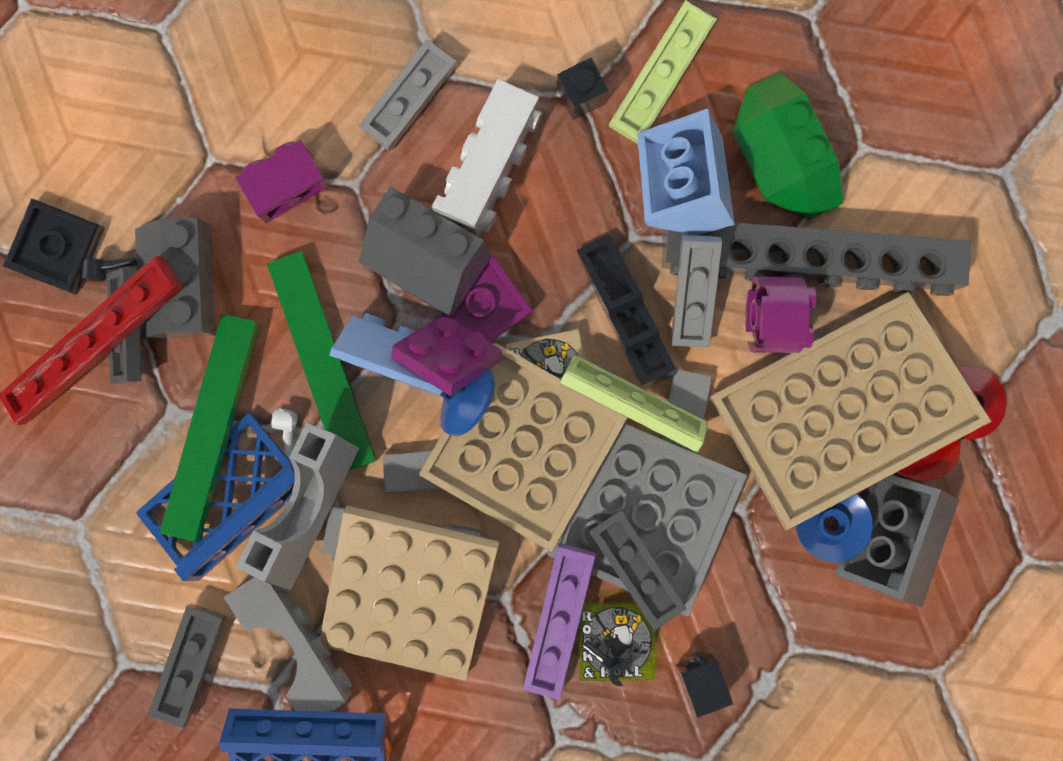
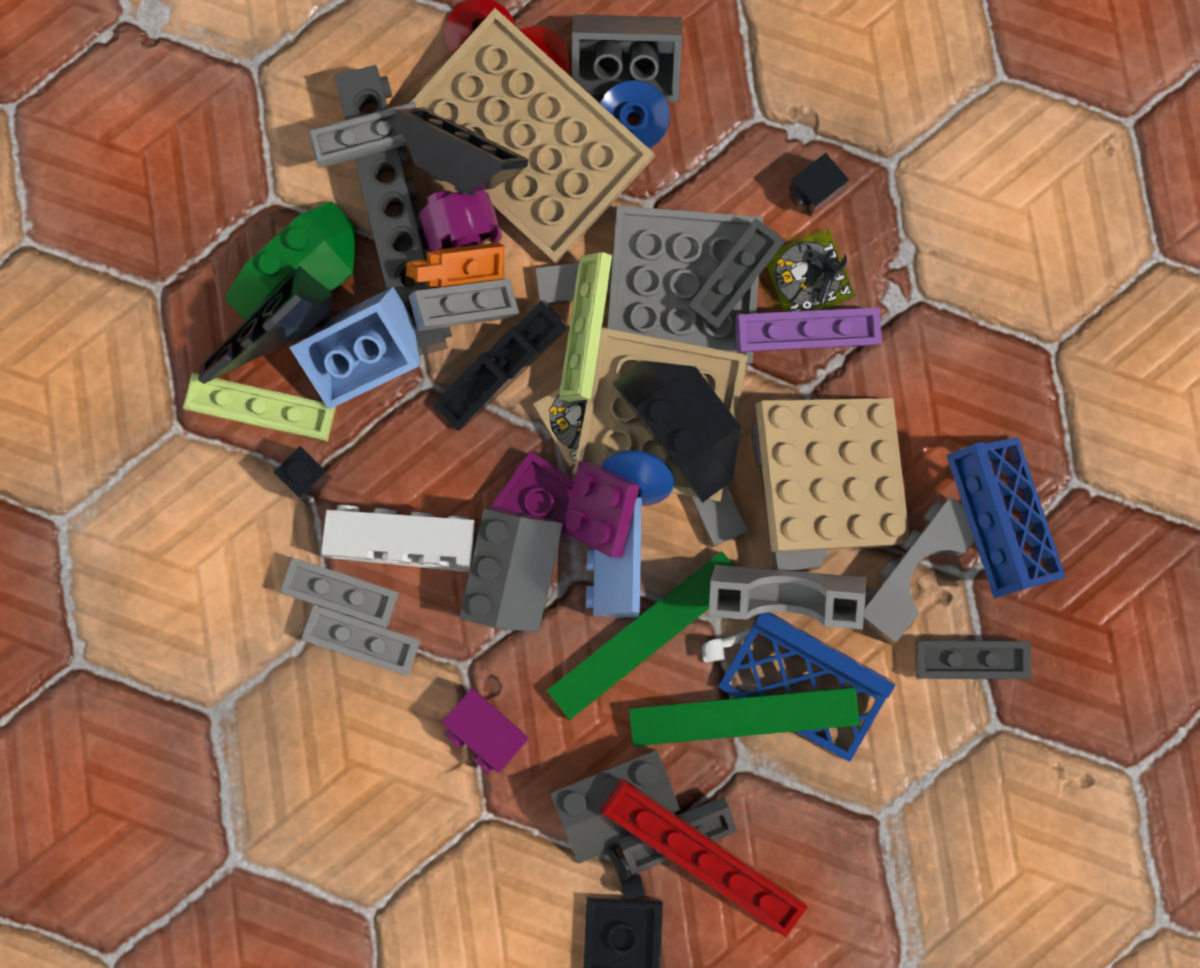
camera: 110 degrees left, 5 degrees down
none -> black wedge [198,266,333,384]
none -> light grey plate [280,557,400,629]
none -> light grey tile [308,102,416,168]
none -> black wedge [396,107,529,195]
none -> orange hinge [406,242,505,288]
none -> black wedge [612,361,741,503]

